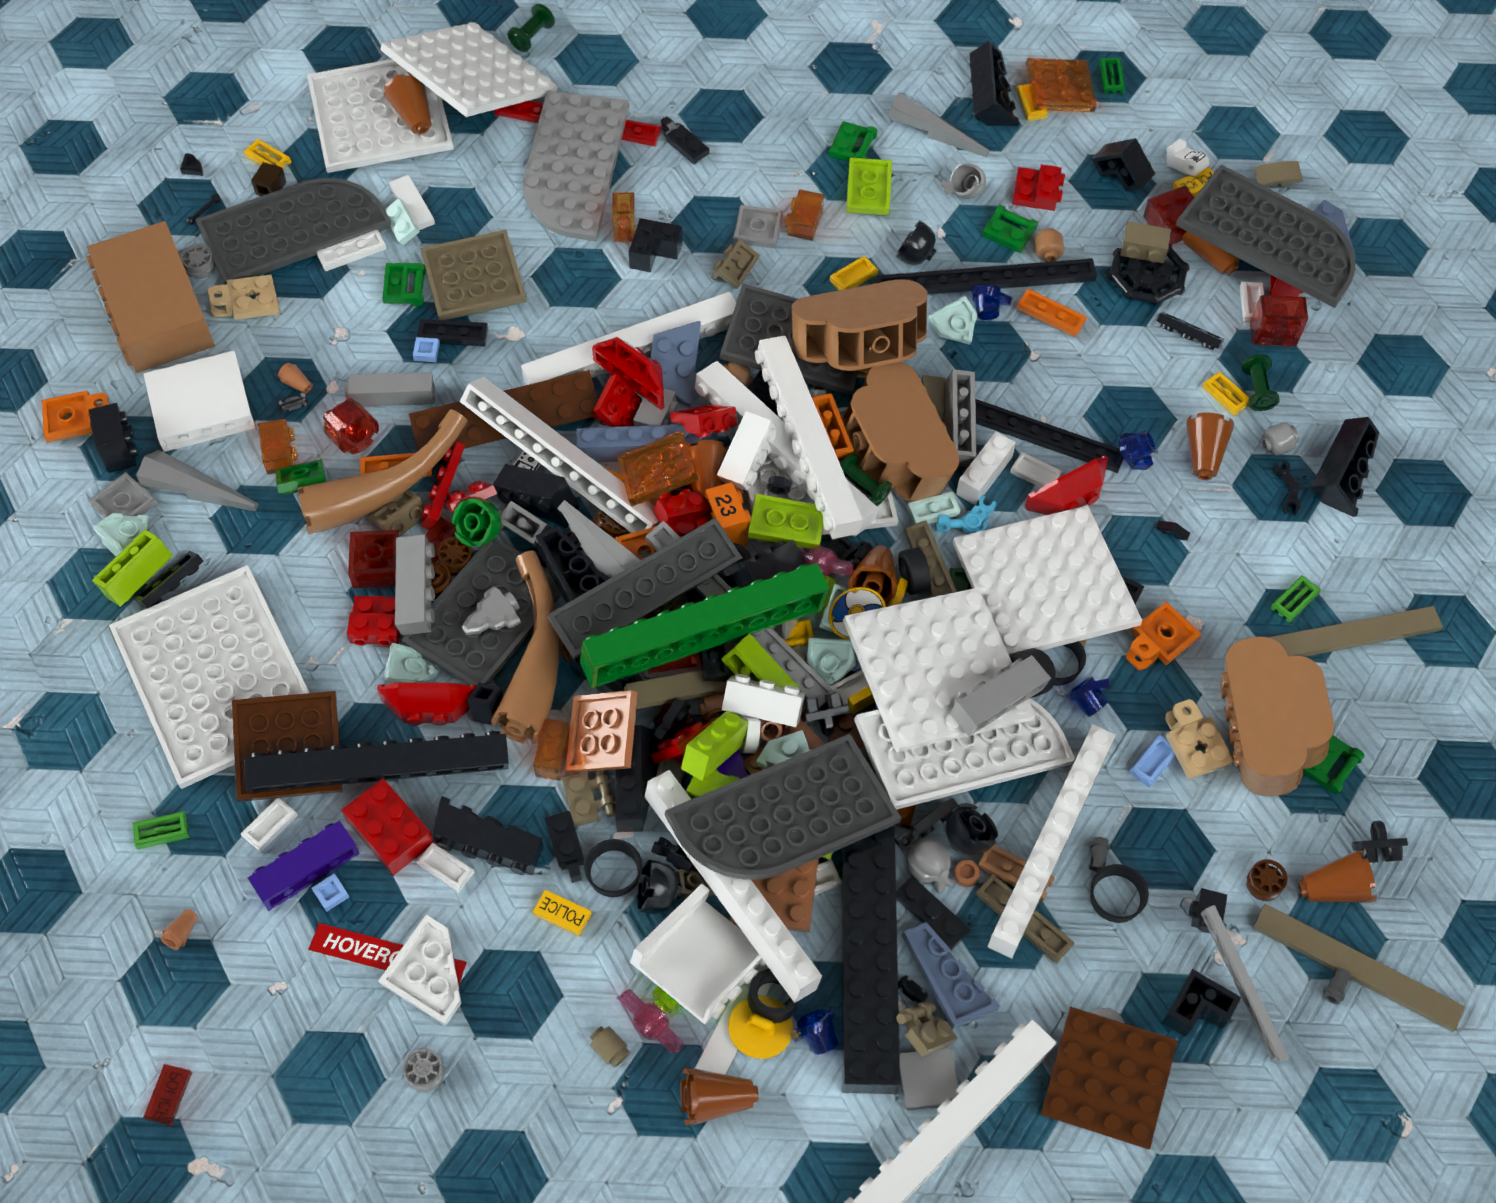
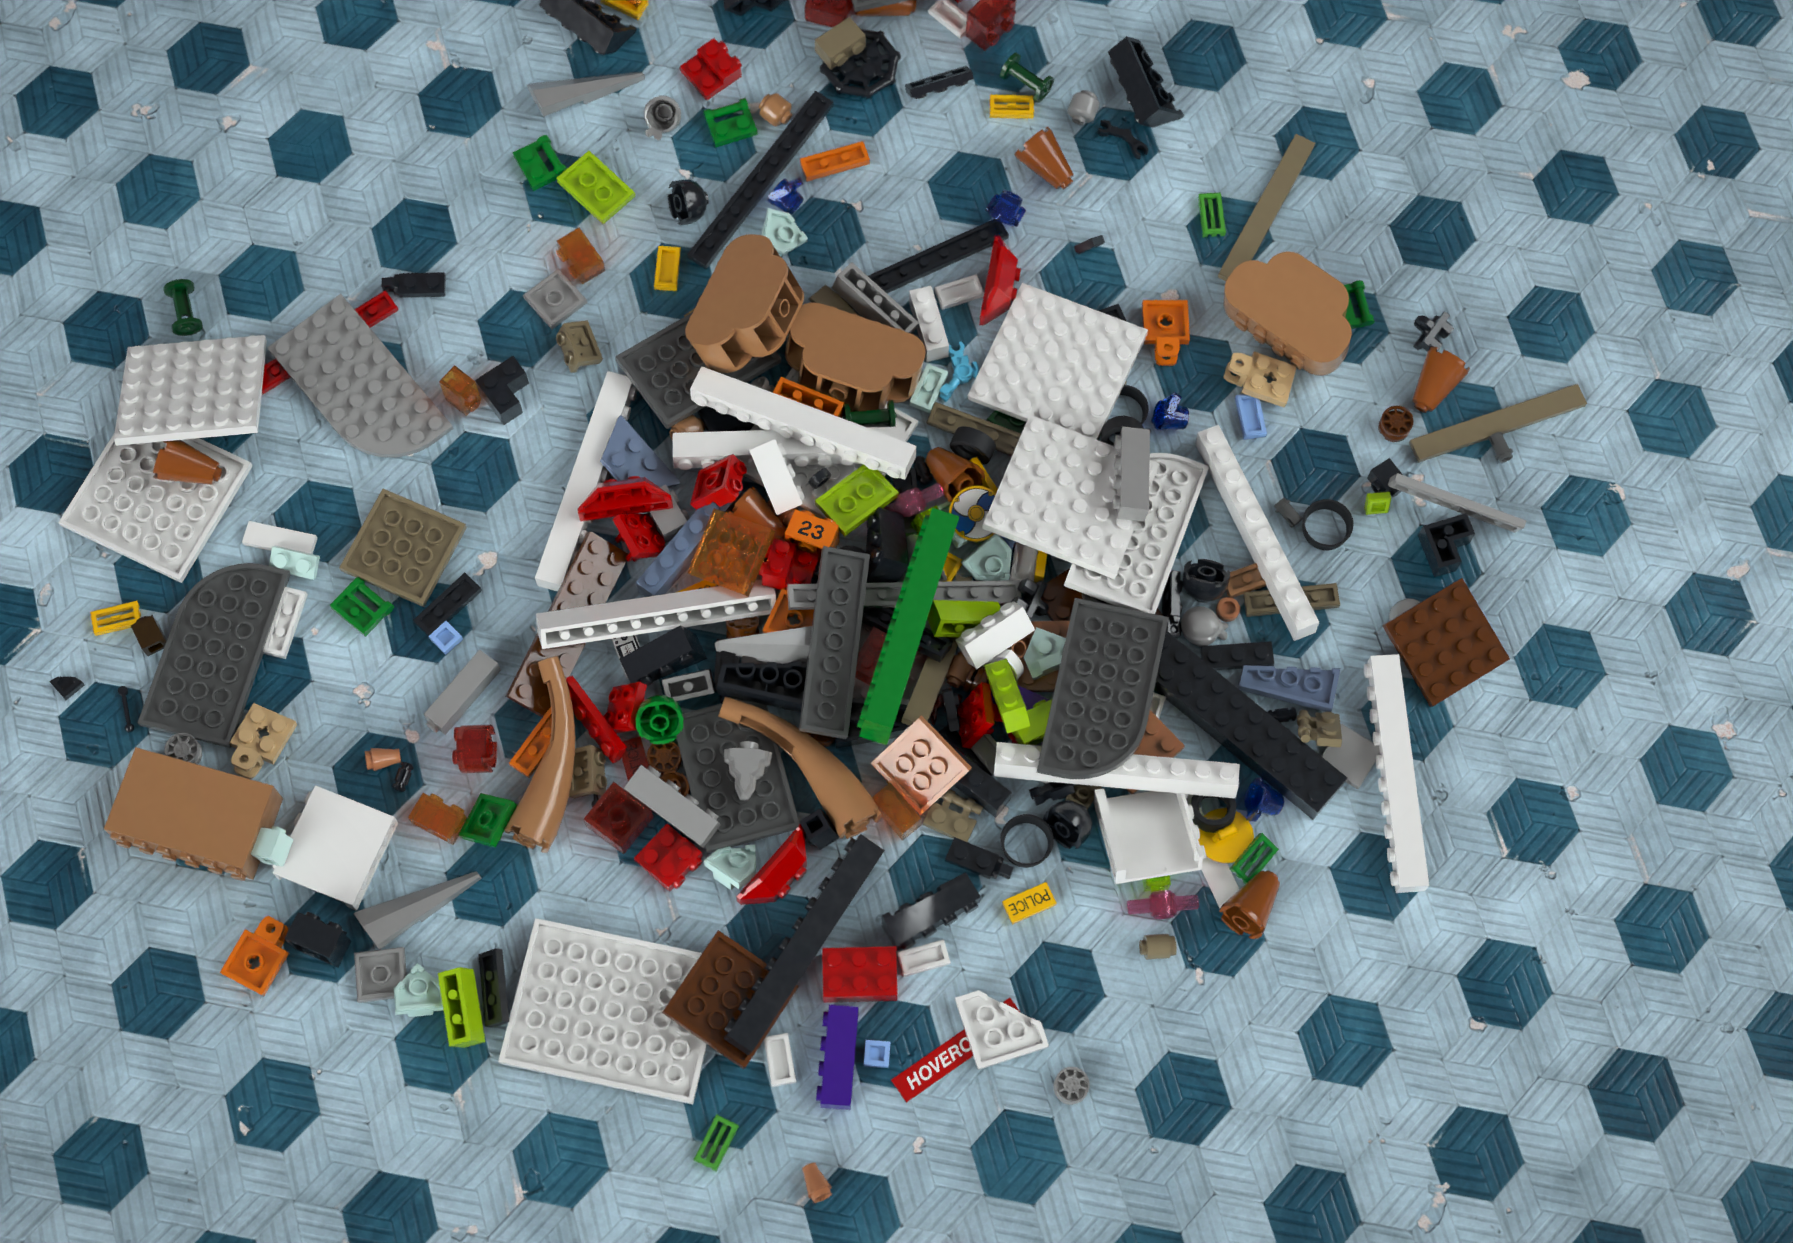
camera: 50 degrees left, 10 degrees up
none -> light aqua brick [251,826,293,867]
none -> green tile [1229,833,1279,884]
none -> lime tile [1364,492,1391,515]

